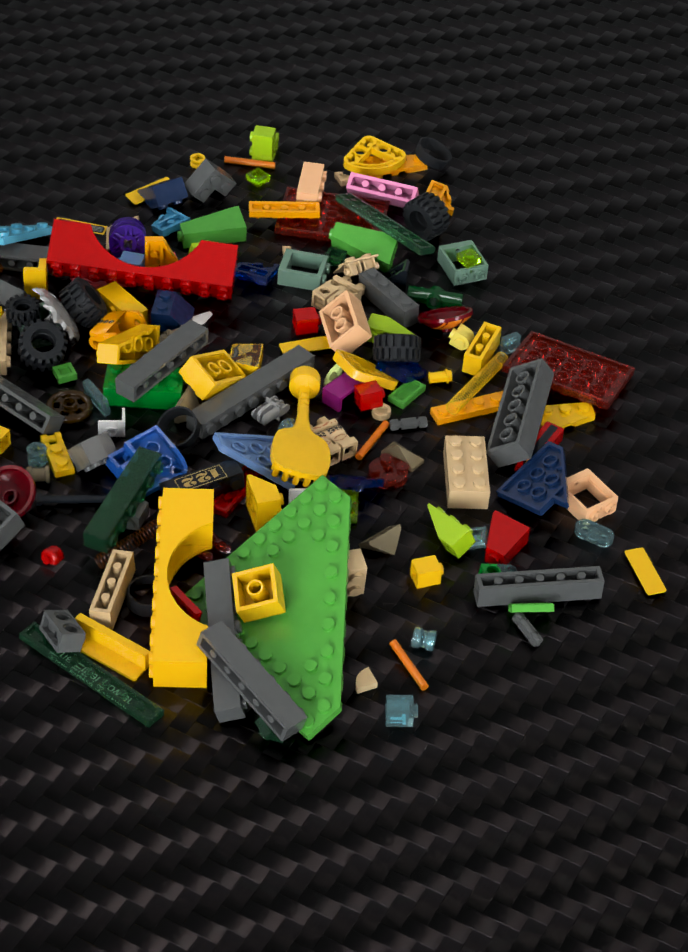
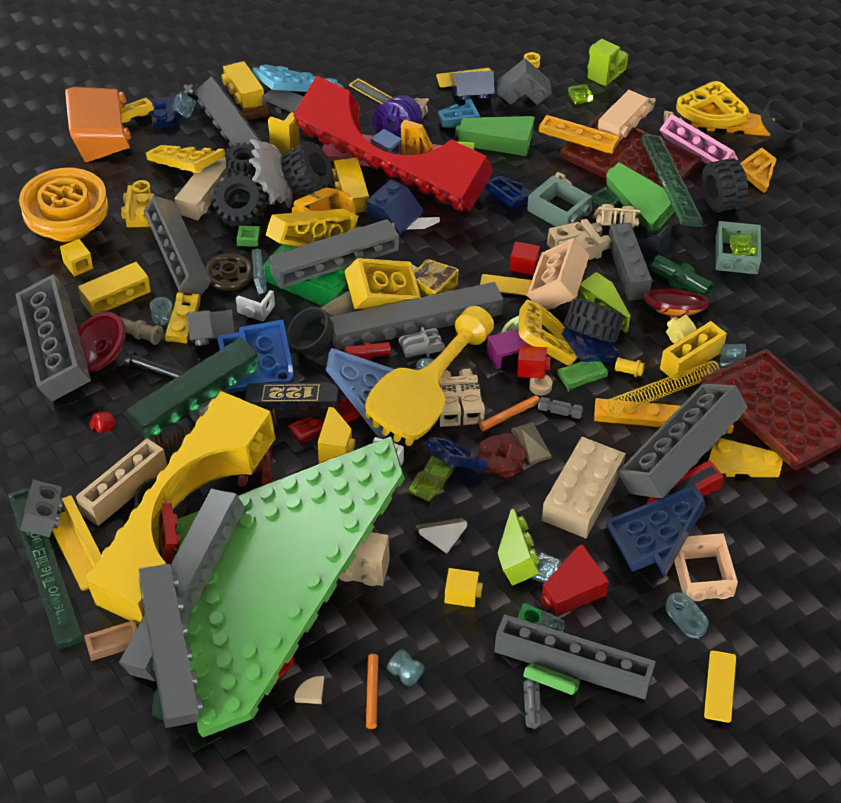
camera: 30 degrees right, 5 degrees up
orange bar [224,156,276,169] -> none
yellow brick [232,563,286,623] -> none
clear light blue brick [385,695,418,727] -> none
none -> medium nougat tile [84,620,137,661]
none -> red pin [344,342,391,360]

